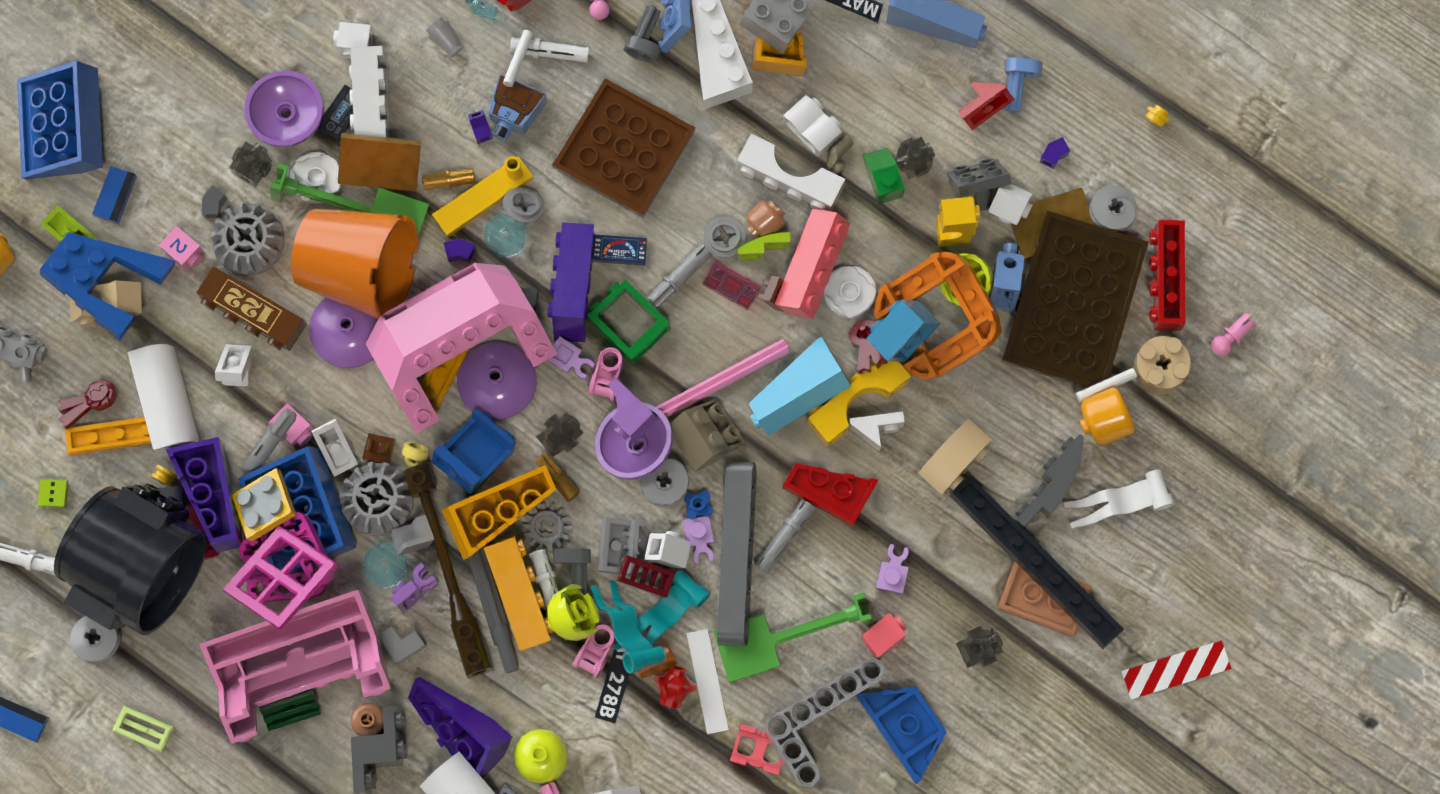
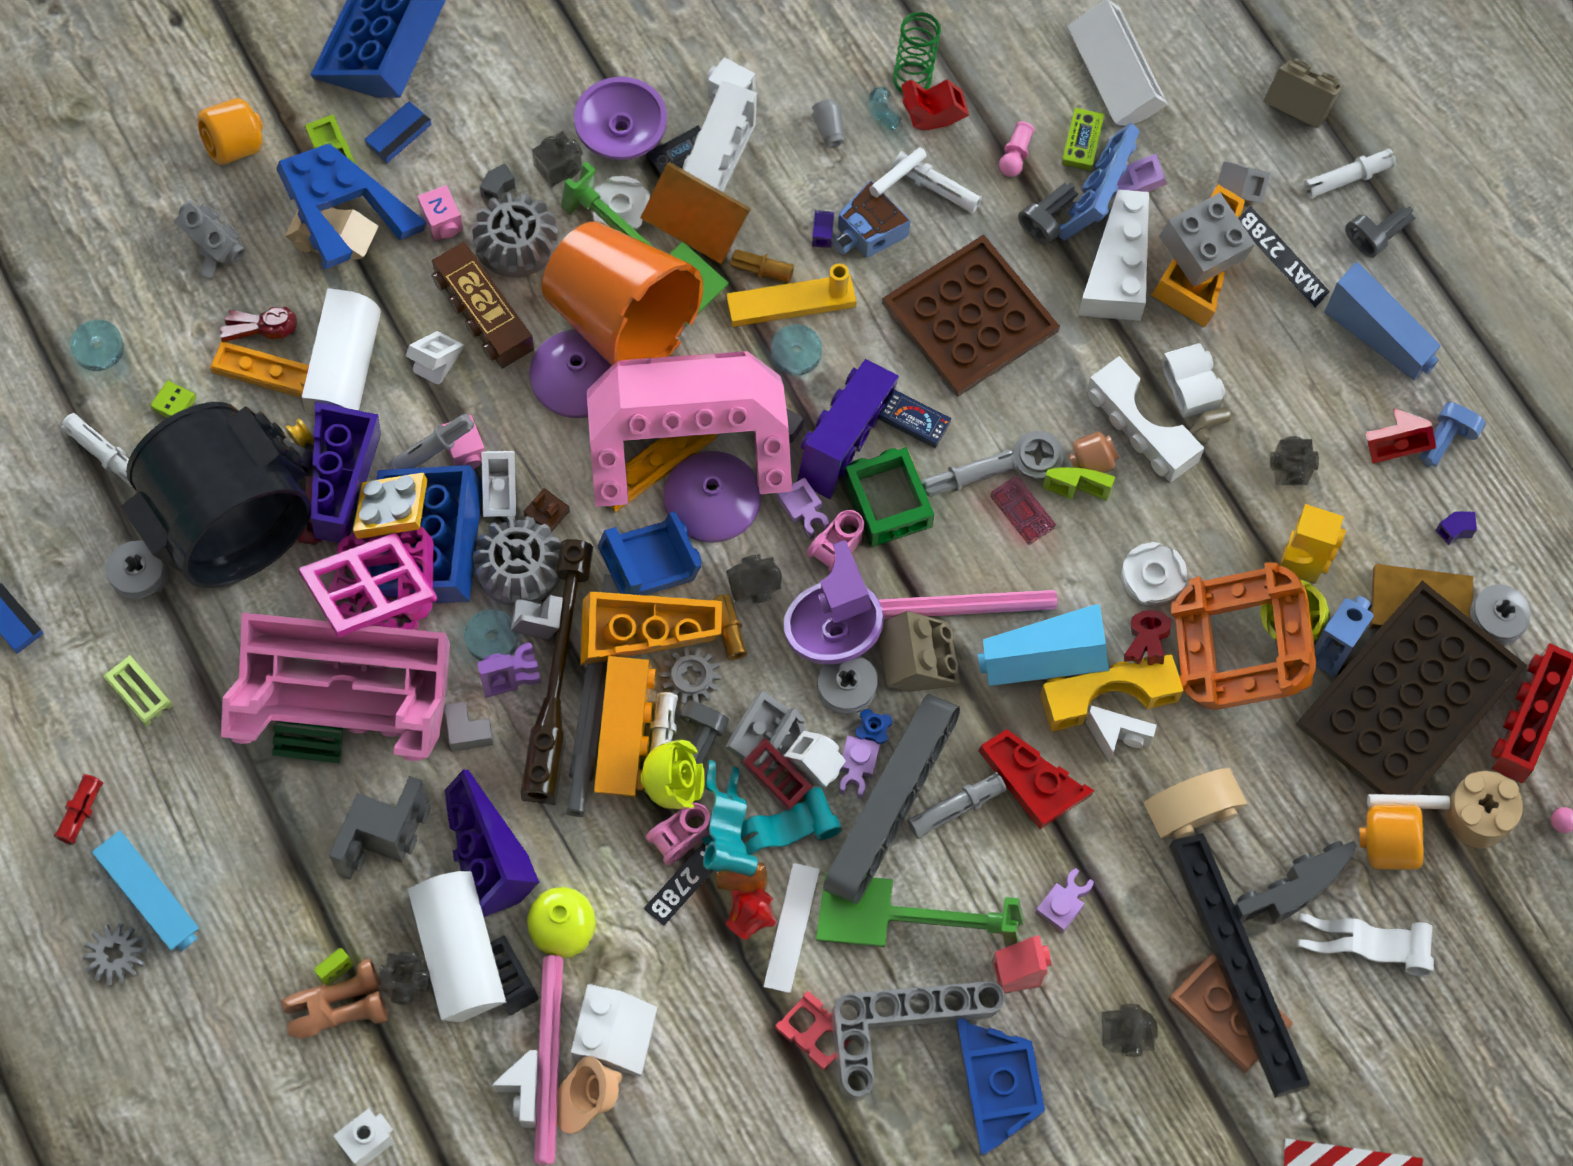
camera: 20 degrees right, 10 degrees down
nougat head [350,703,384,736] -> none
light yellow tile [402,441,430,468] -> none
dark purple piece [443,238,476,263] -> none
light grey gear [502,187,544,225] -> none
tile [758,276,784,312] -> none
coral brick [775,209,850,319] -> none
green slope [862,148,905,204] -> none
dark azure brick [866,300,941,362] -> none
dark grey plate [947,158,1011,211] -> none
white brick [988,184,1033,225] -> none

